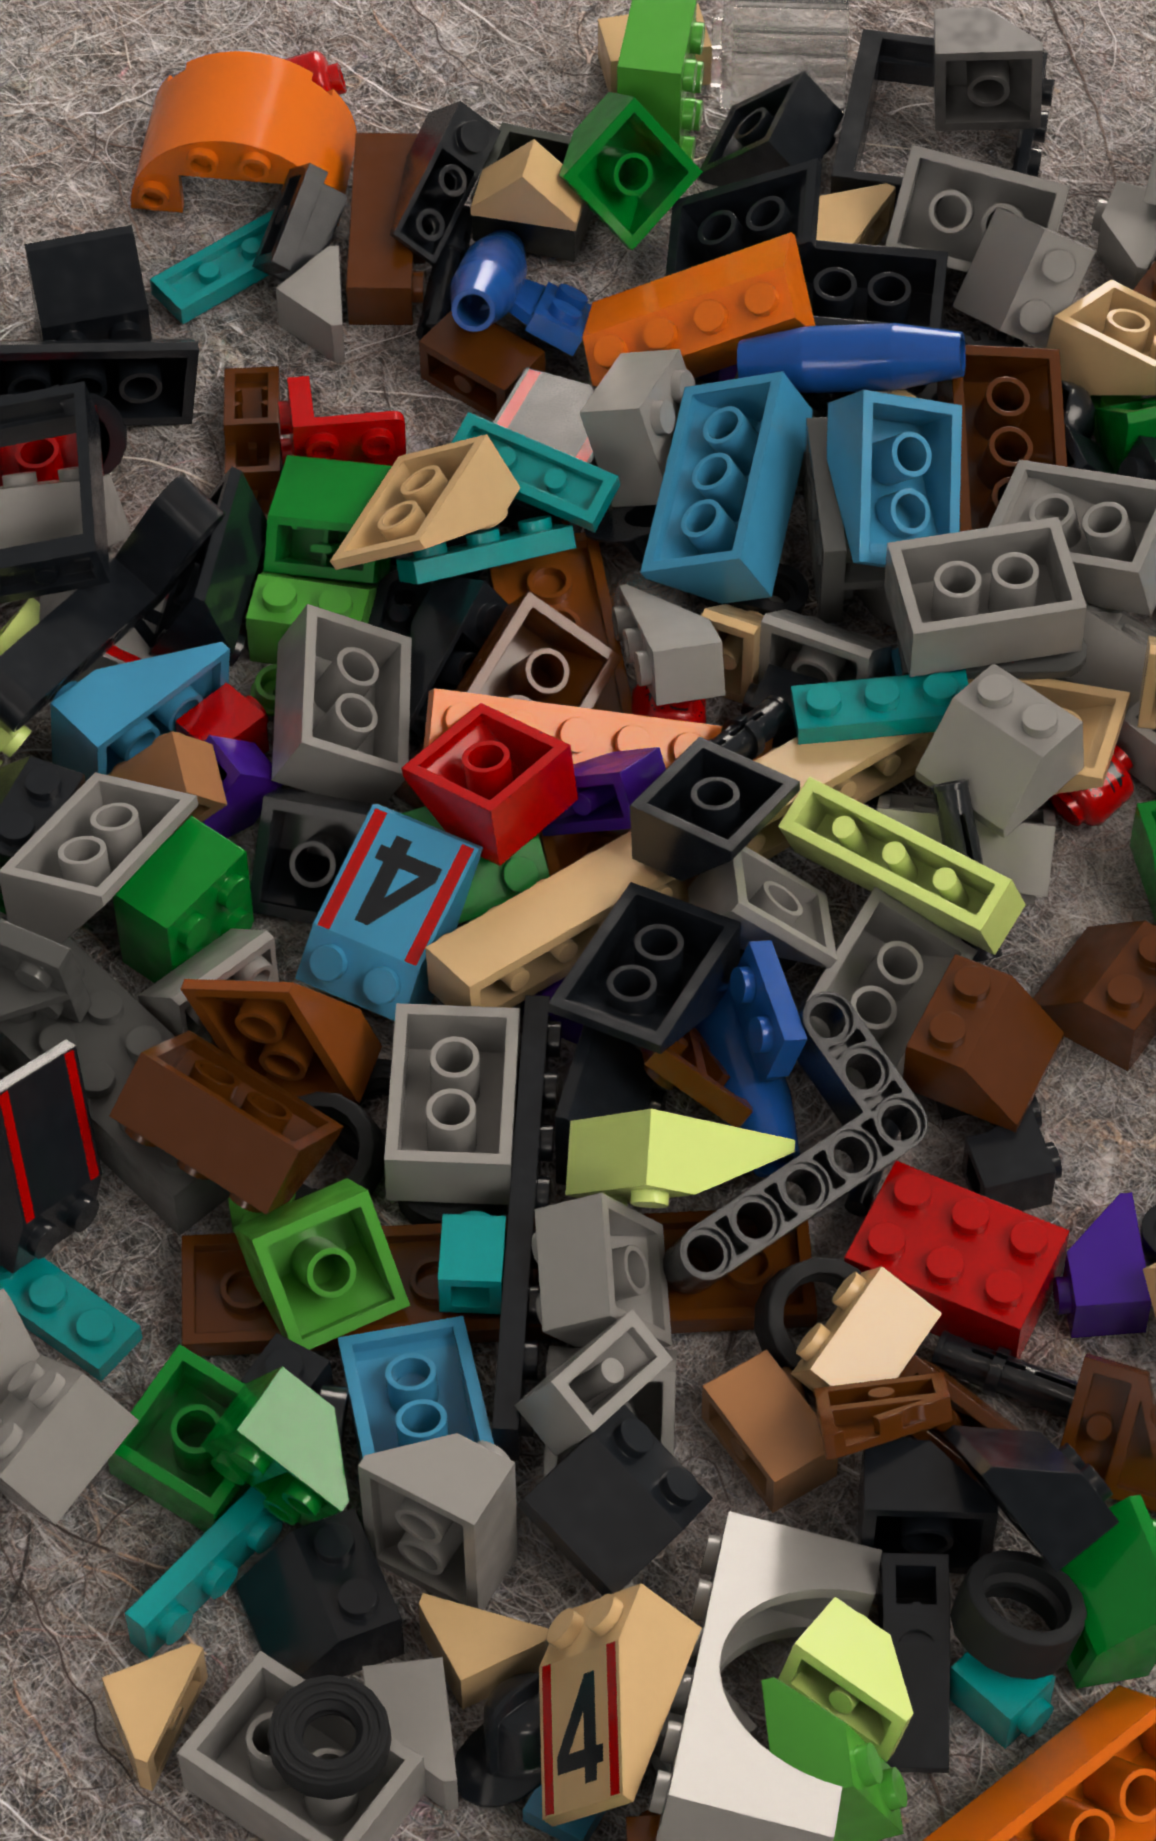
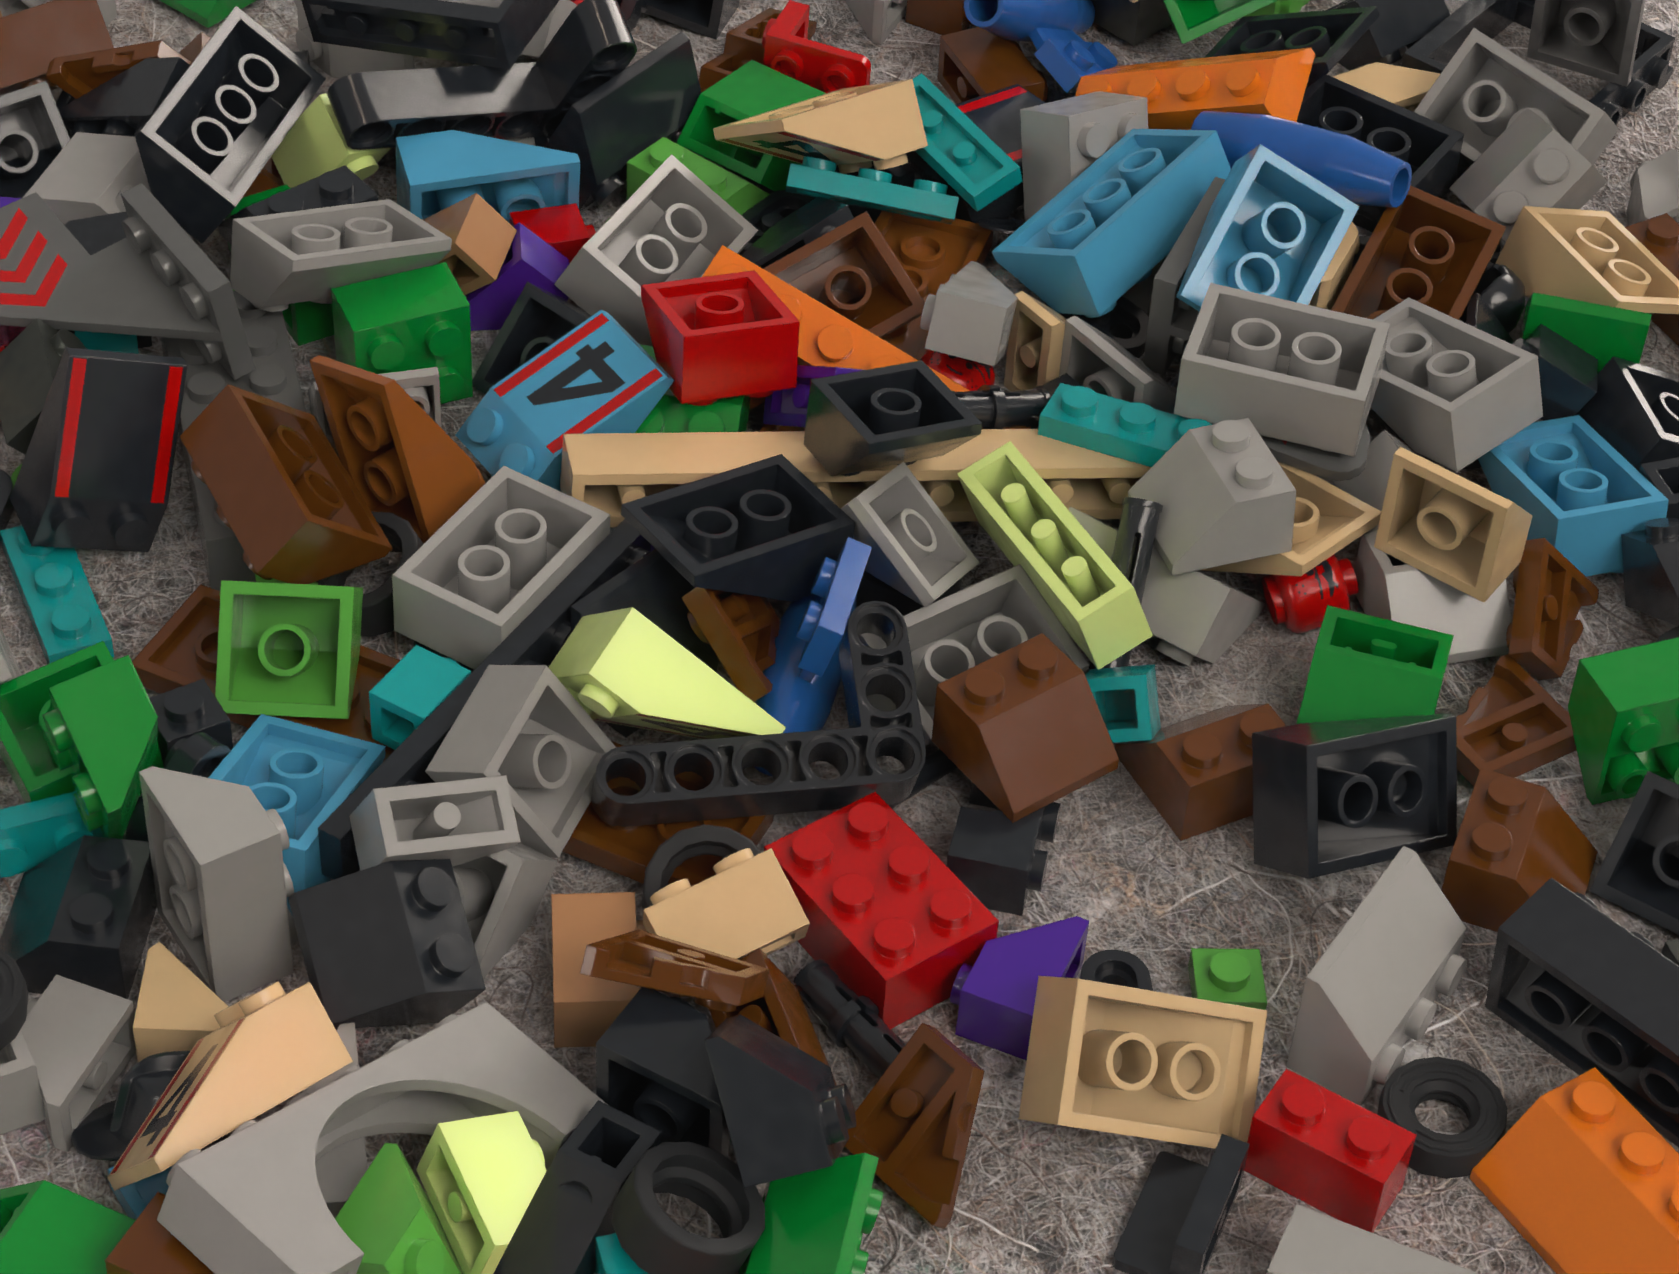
camera: 25 degrees right, 10 degrees down
none -> teal brick [1085,664,1161,743]

